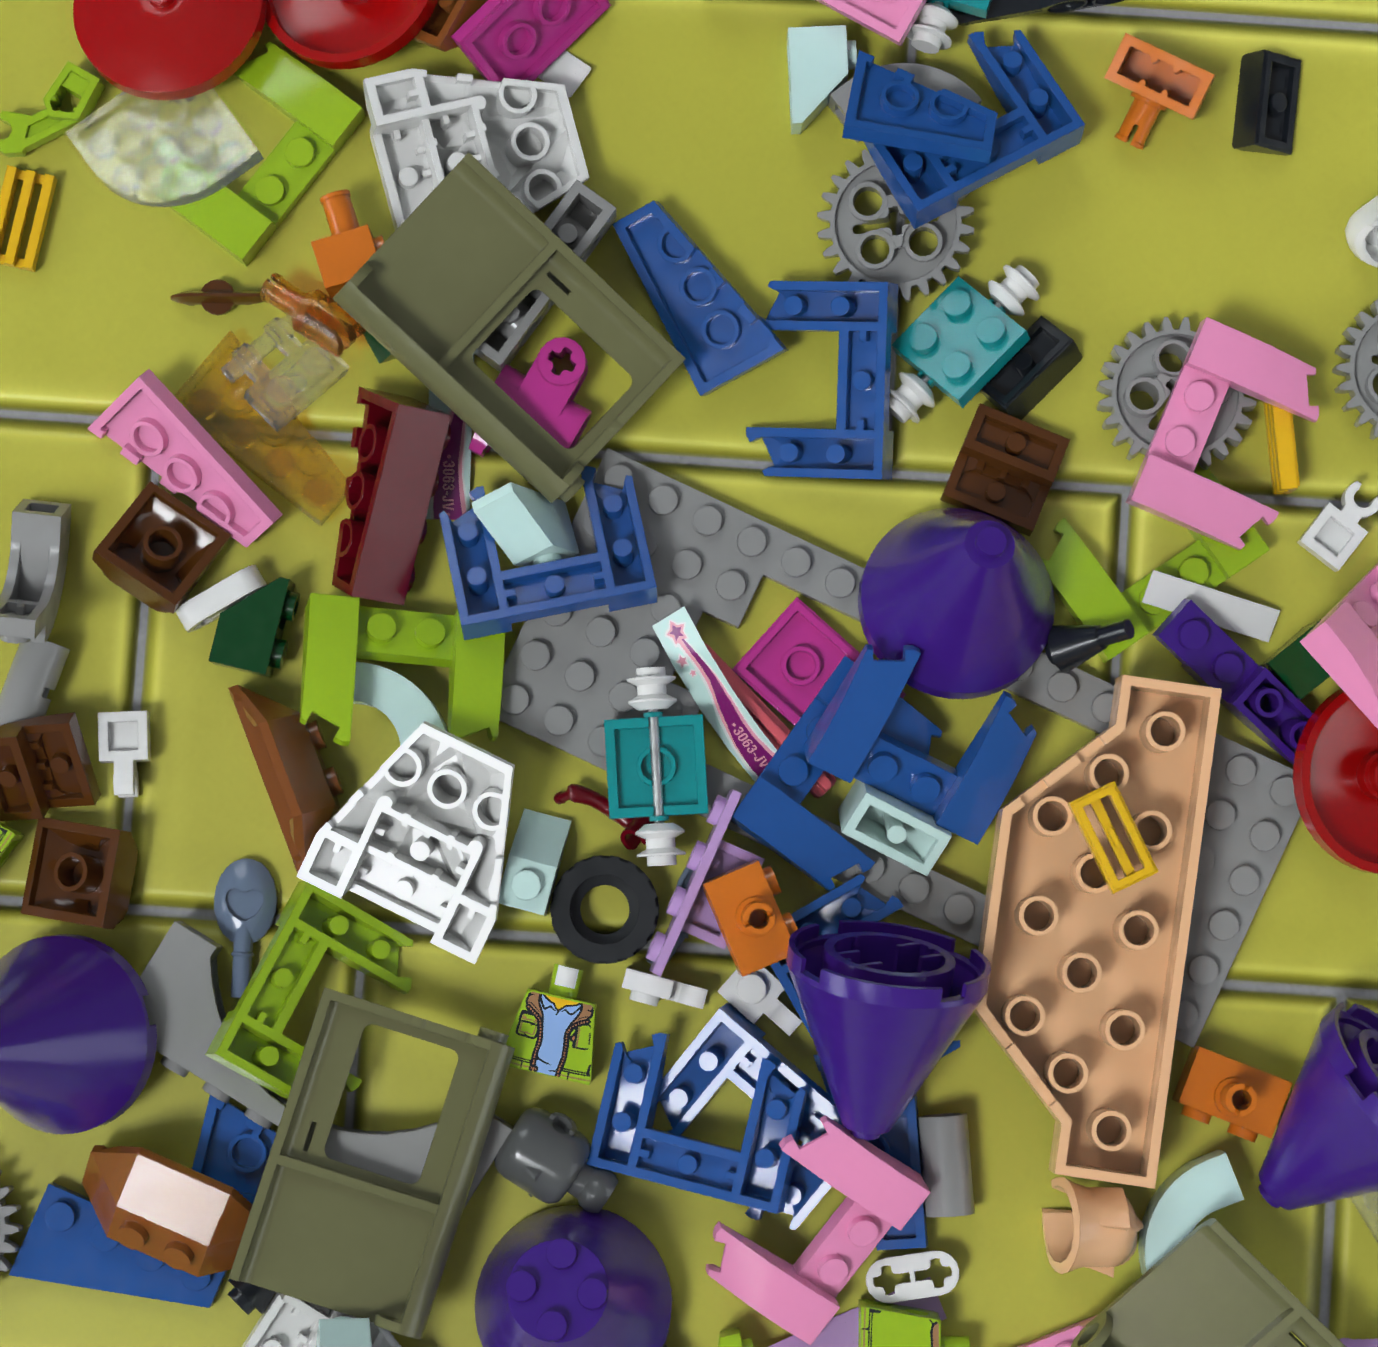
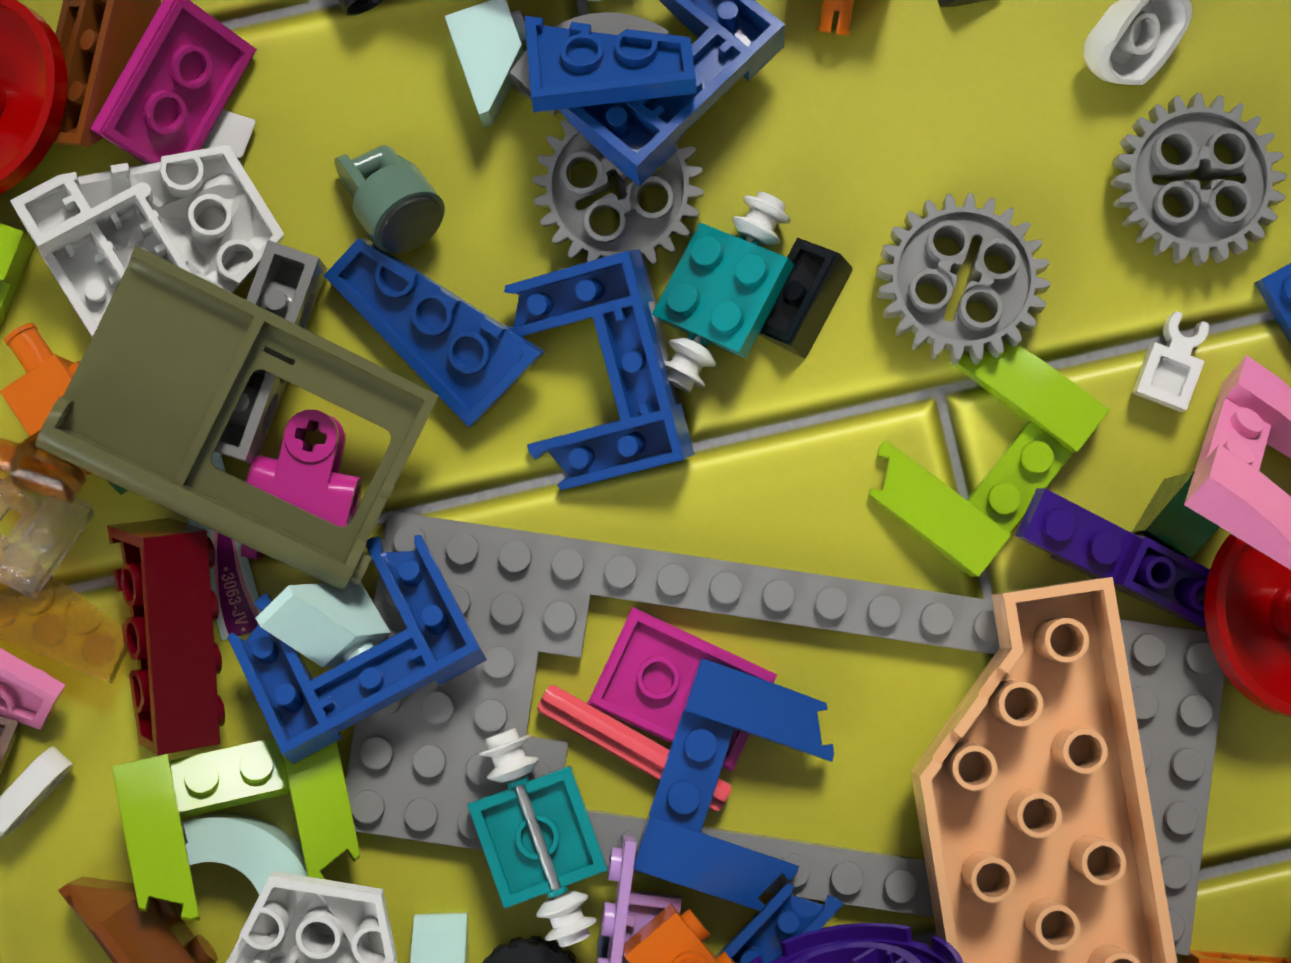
camera: 20 degrees left, 0 degrees up
dark green slope [208,577,300,678] -> none
dark red piece [554,784,655,850] -> none
sticker [652,606,777,782] -> none
blue wedge [803,644,1037,845] -> none
light aqua slope [838,779,952,876] -> none
dark purple cone [858,508,1055,699] -> none
reddish brown slope [940,403,1070,537] -> none
black cone [1045,619,1135,672] -> none
yellow tile [1067,781,1159,894] -> none
bright pink wedge [1125,317,1319,550] -> none
white sticker [1142,570,1280,643] -> none
yellow tile [1263,402,1300,495] -> none
none -> sand green piece [334,145,445,254]

